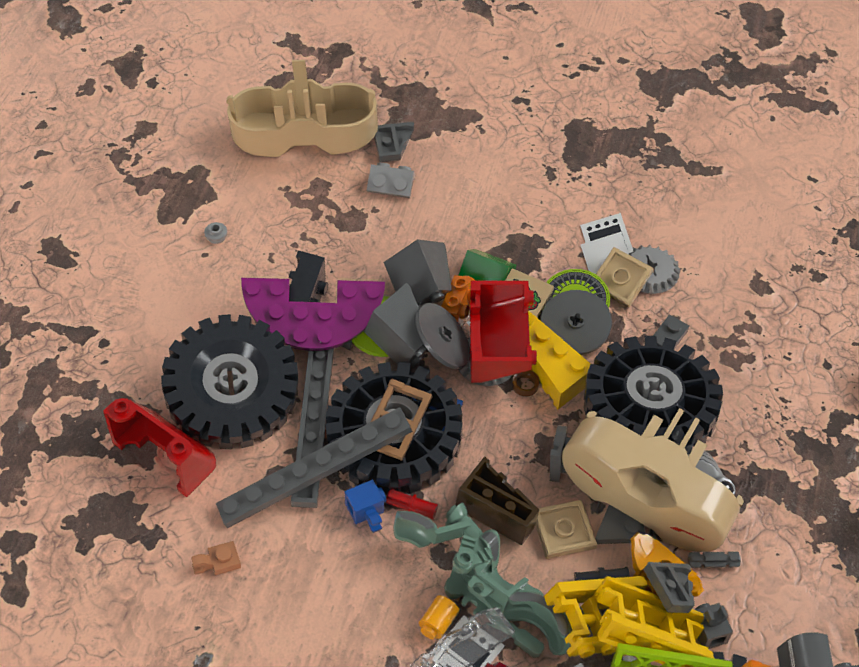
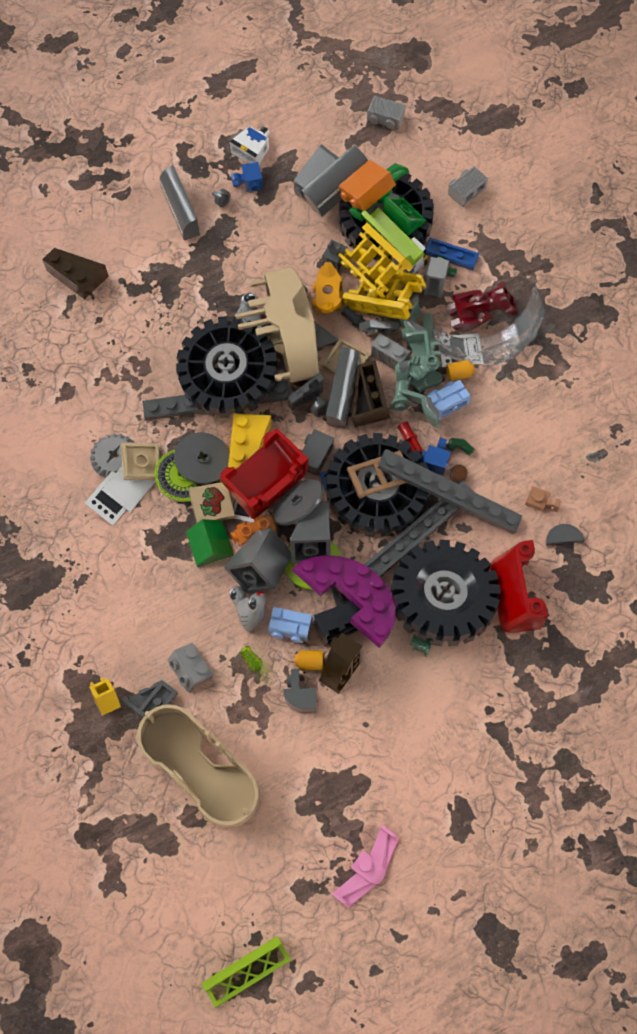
camera: 130 degrees left, 15 degrees up
light grey plate [204,222,227,244] -> none
dark grey wing [643,562,694,613] -> none
none -> yellow brick [89,678,121,716]
none -> lime fence [201,936,291,1008]
none -> light grey head [229,585,266,632]
none -> clear neon green pin [239,645,263,672]
none -> light blue brick [268,607,313,643]
none -> dark grey brick [283,669,316,713]
none -> light orange brick [295,650,323,671]
none -> dark grey brick [300,429,334,476]
none -> dark grey tile [311,396,329,416]
none -> dark brown wedge [319,633,363,694]
none -> dark grey brick [326,346,361,428]
none -> bright pink plate [331,825,399,908]
none -> dark grey plate [359,320,400,336]
none -> light grey brick [371,333,411,370]
none -> light blue brick [427,380,471,420]
none -> dark green arm [446,438,475,456]
none -> reddish brown piece [450,465,468,484]
none -> dark grey tile [546,524,585,546]

